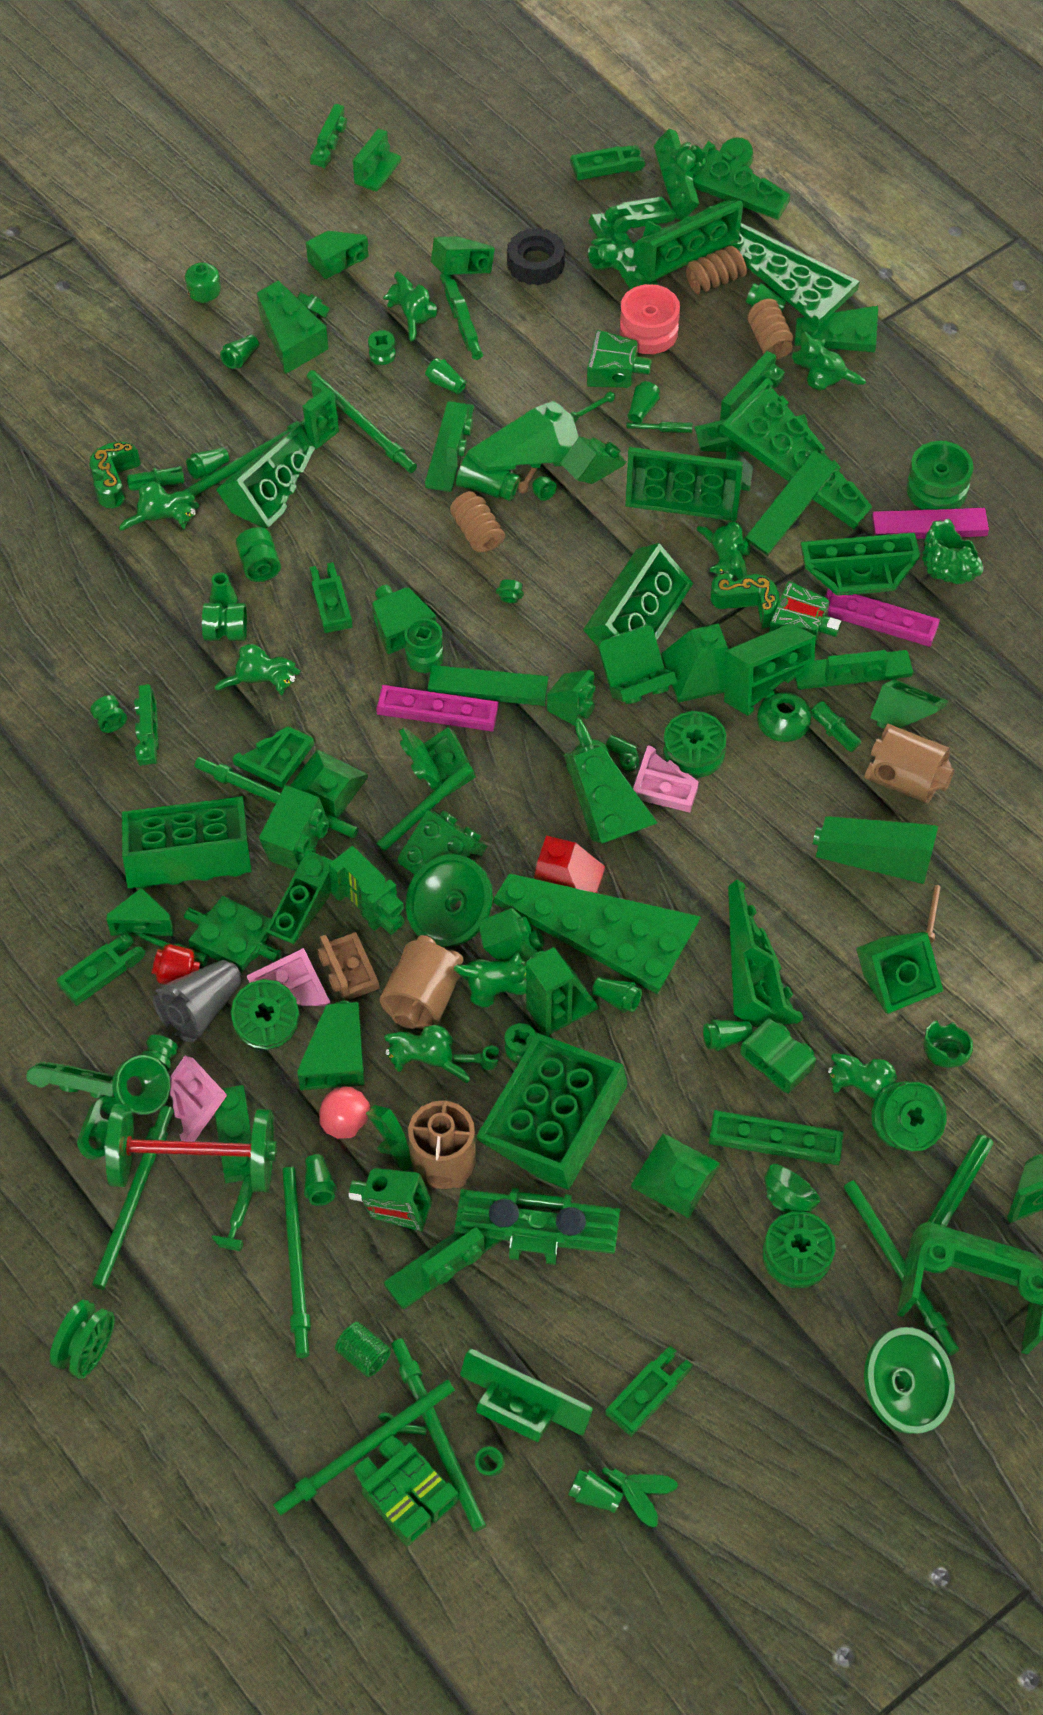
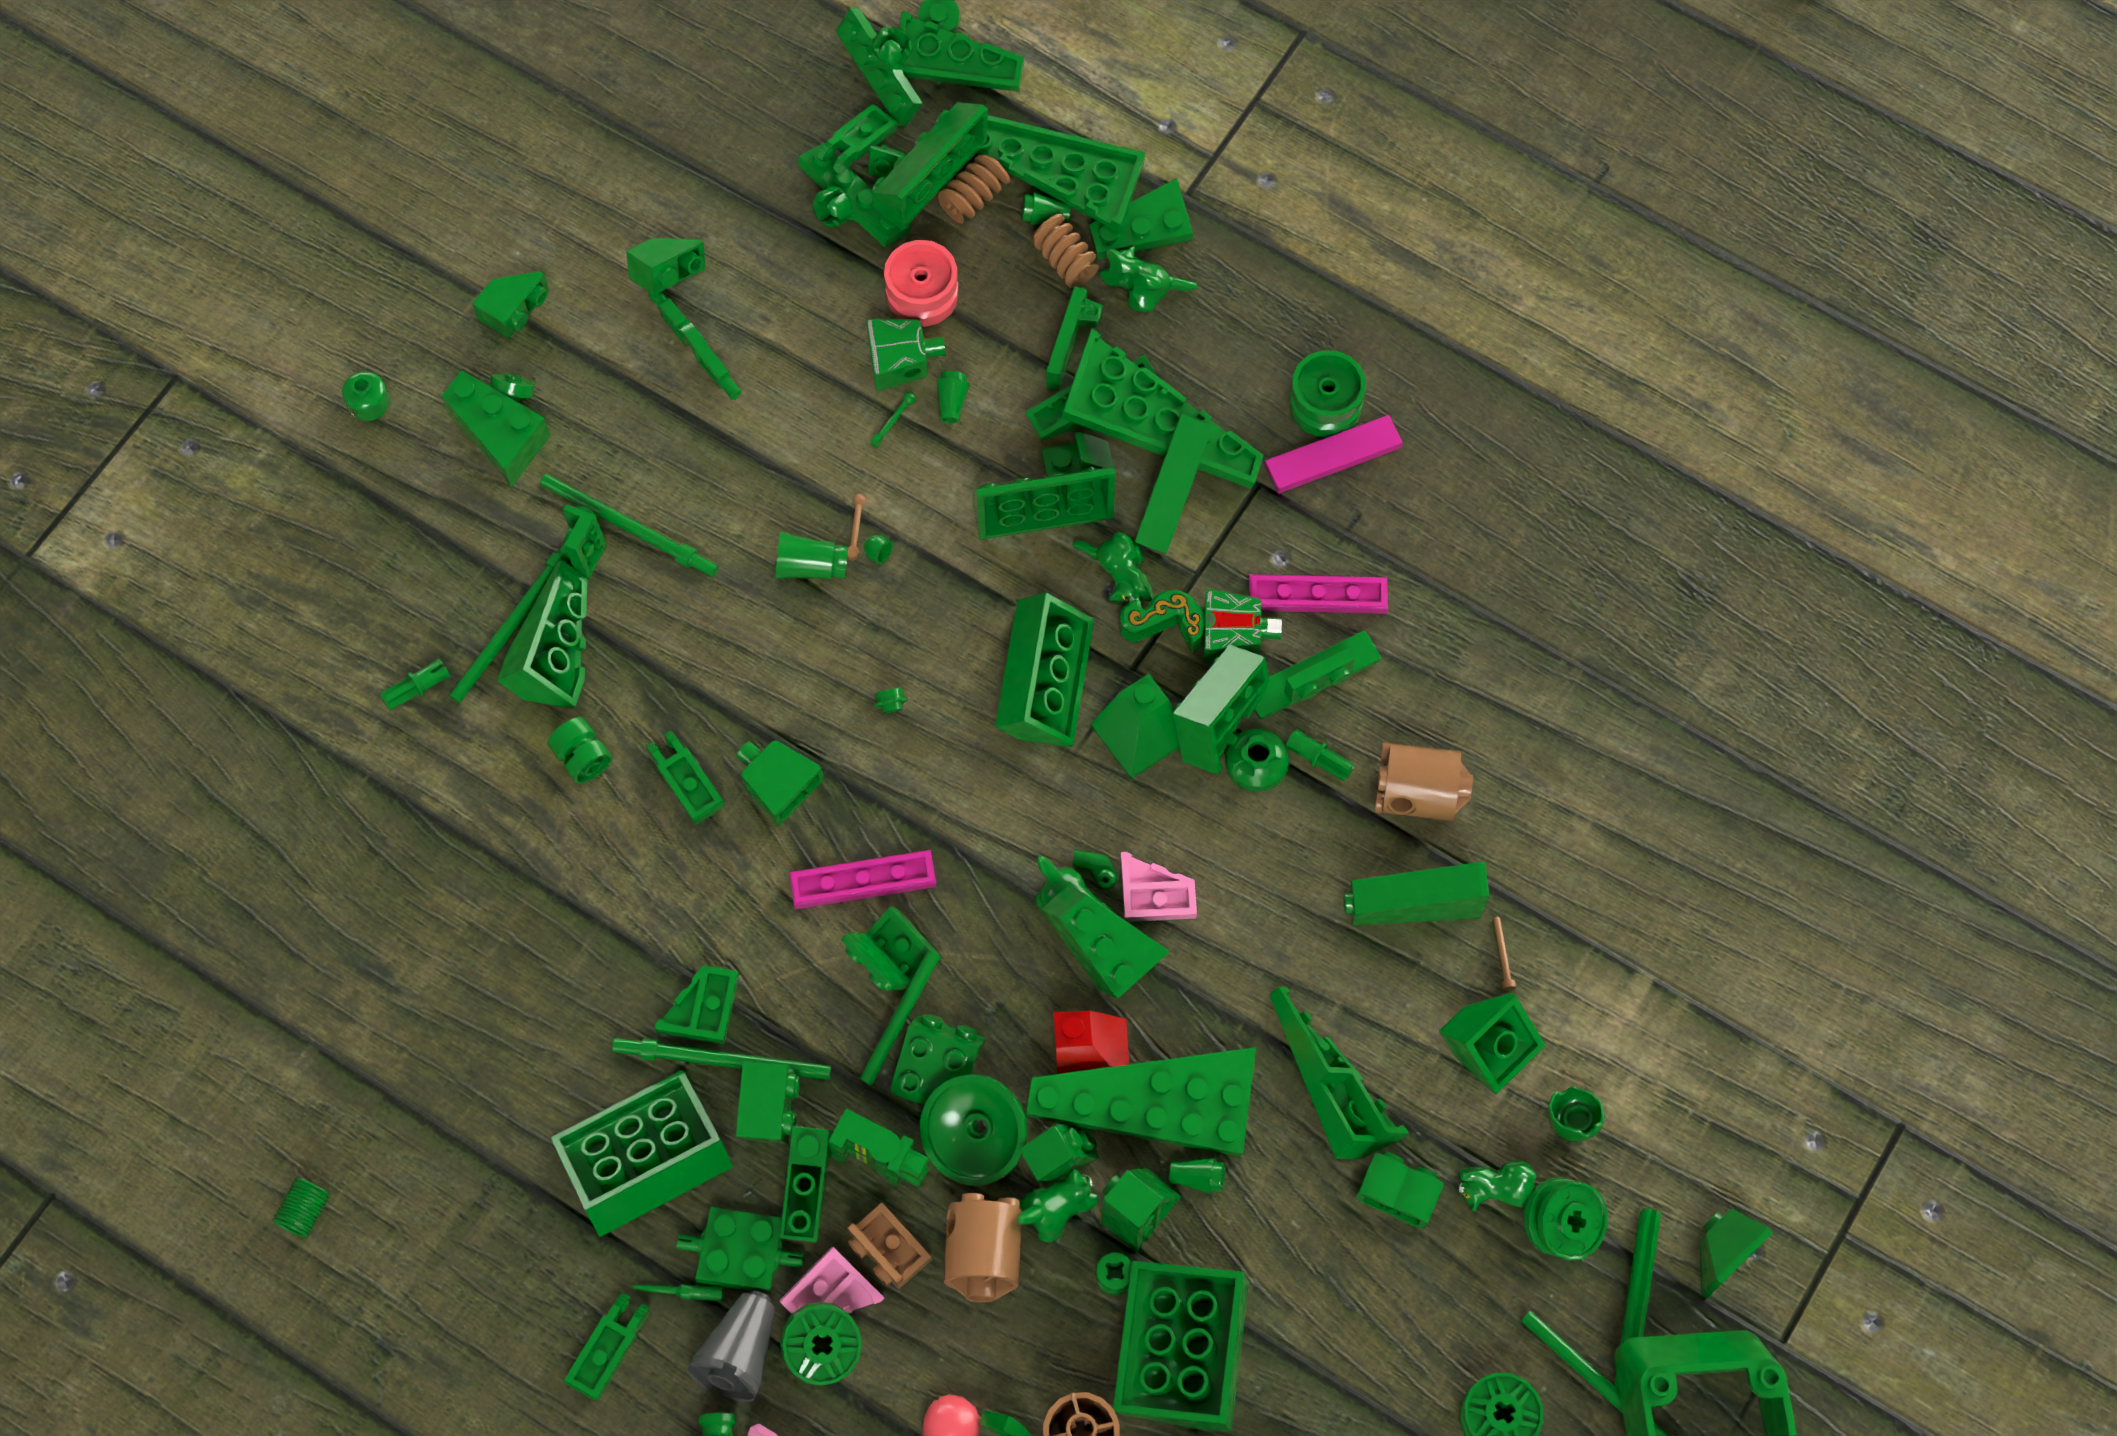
camera: 20 degrees left, 10 degrees up
green animal [89,441,141,509] -> none
green wheel [90,695,127,733] -> none
green slope [107,888,174,936] -> none
green animal [119,482,200,531] -> none
green hinge [134,684,159,766] -> none
red head [151,944,200,985] -> none
green cone [186,447,230,479] -> none
green wheel [202,603,247,641] -> none
green cone [209,572,238,607] -> none
green animal [215,644,301,696] -> none
green cone [220,334,259,369] -> none
green slope [290,749,368,818] -> none
green slope [297,1001,365,1091] -> none
green hinge [310,104,347,169] -> none
green bracket [353,128,401,192] -> none
green wheel [368,330,396,365] -> none
green animal [383,272,438,341] -> none
green animal [384,1025,470,1083] -> none
green wheel [404,618,443,673] -> none
green cone [425,358,467,395] -> none
green bracket [425,401,474,492] -> none
green tile [428,665,548,706] -> none
medium nougat piece [450,491,505,553] -> none
green hand [454,1045,499,1070] -> none
green wedge [467,401,579,471] -> none
black tyre [507,228,565,285] -> none
green slope [547,670,596,726] -> none
green slope [560,436,627,484] -> none
green hinge [570,145,646,181] -> none
green bracket [598,625,677,704] -> none
green piece [626,421,693,433] -> none
green slope [631,1133,721,1218] -> none
green wheel [663,711,727,778] -> none
green cone [703,1019,753,1051] -> none
green tile [709,1110,844,1166] -> none
green piece [764,1164,820,1213] -> none
green wedge [800,532,920,596] -> none
green slope [870,679,949,729] -> none
green hair [922,518,984,585] -> none

